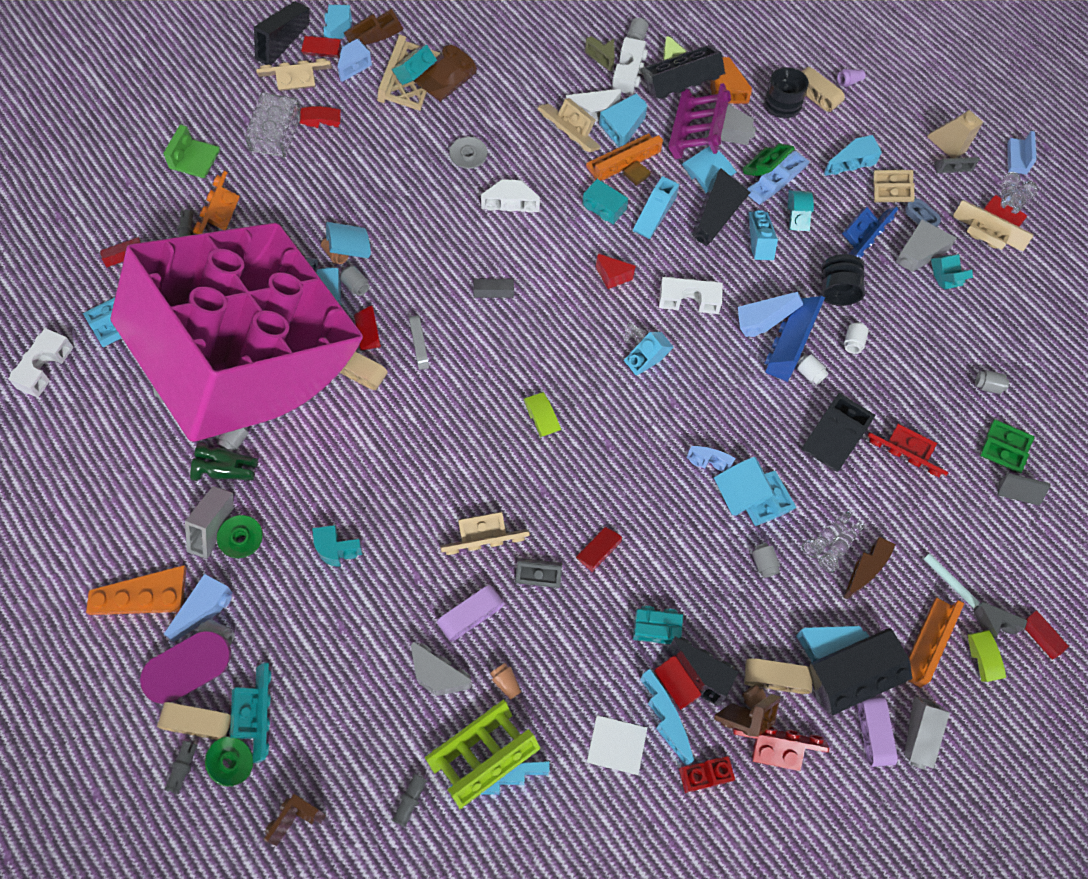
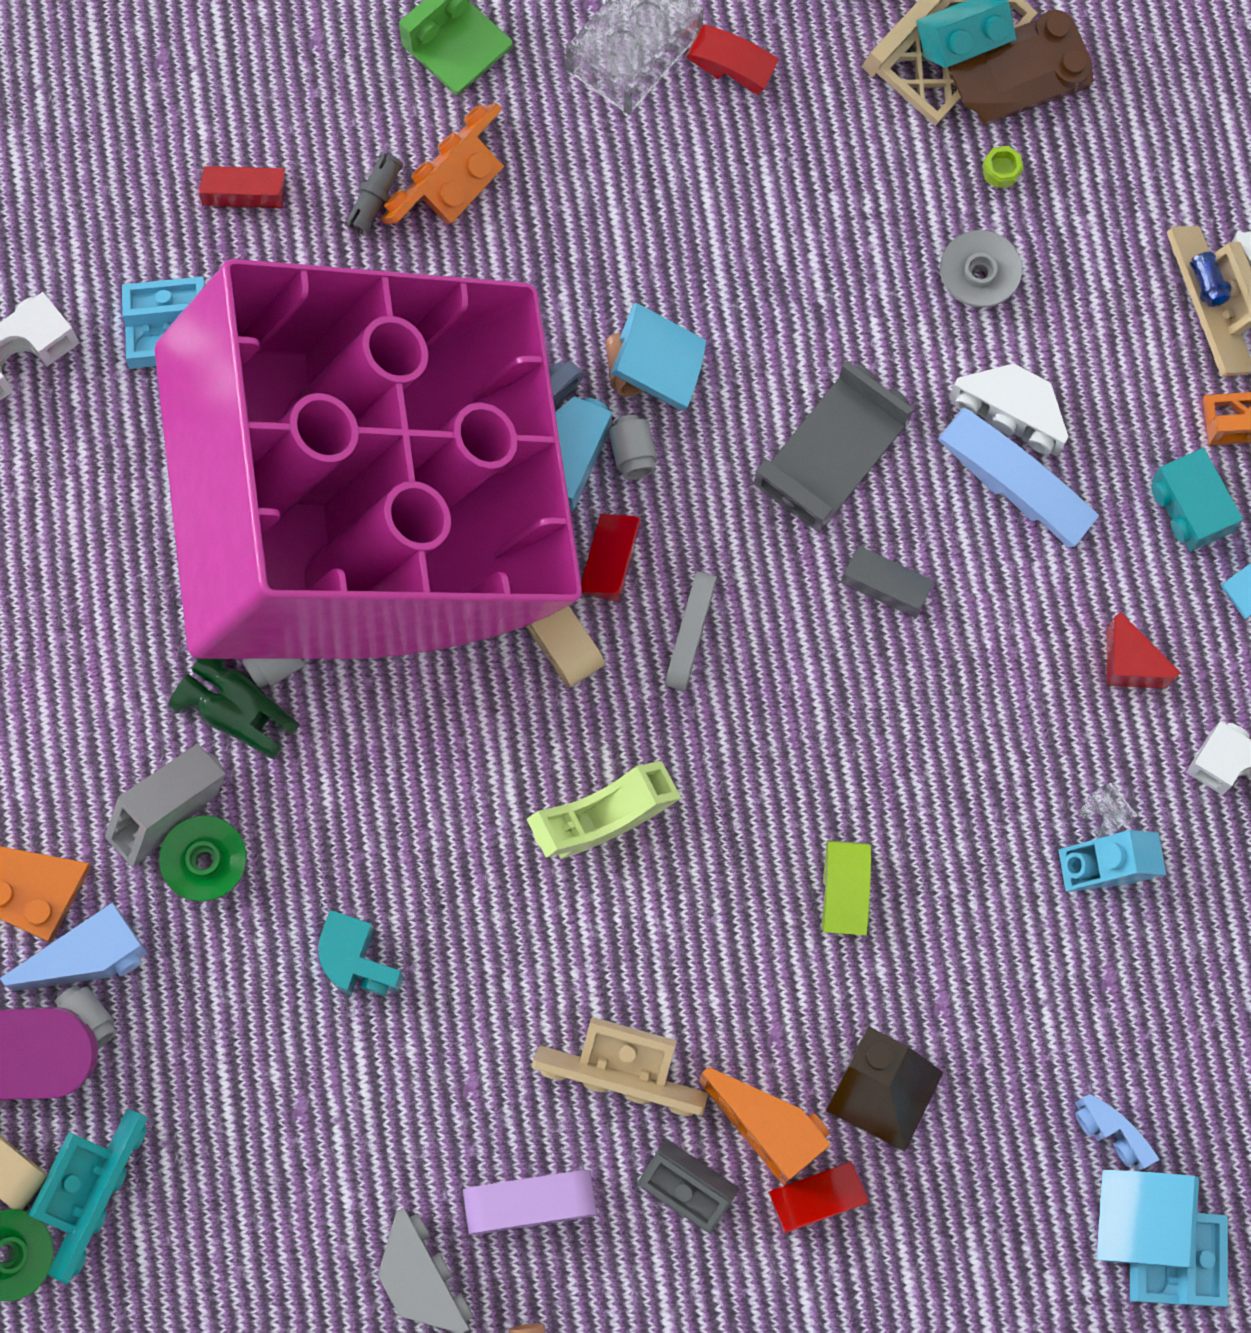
camera: 30 degrees right, 10 degrees up
none -> yellowish green arch [527,761,681,859]
none -> orange slope [699,1067,831,1186]
none -> dark grey panel [754,360,913,533]
none -> dark brown slope [826,1027,944,1152]
none -> light blue slope [938,408,1099,548]
none -> lime tile [982,146,1024,188]
none -> clear blue pin [1190,251,1232,307]

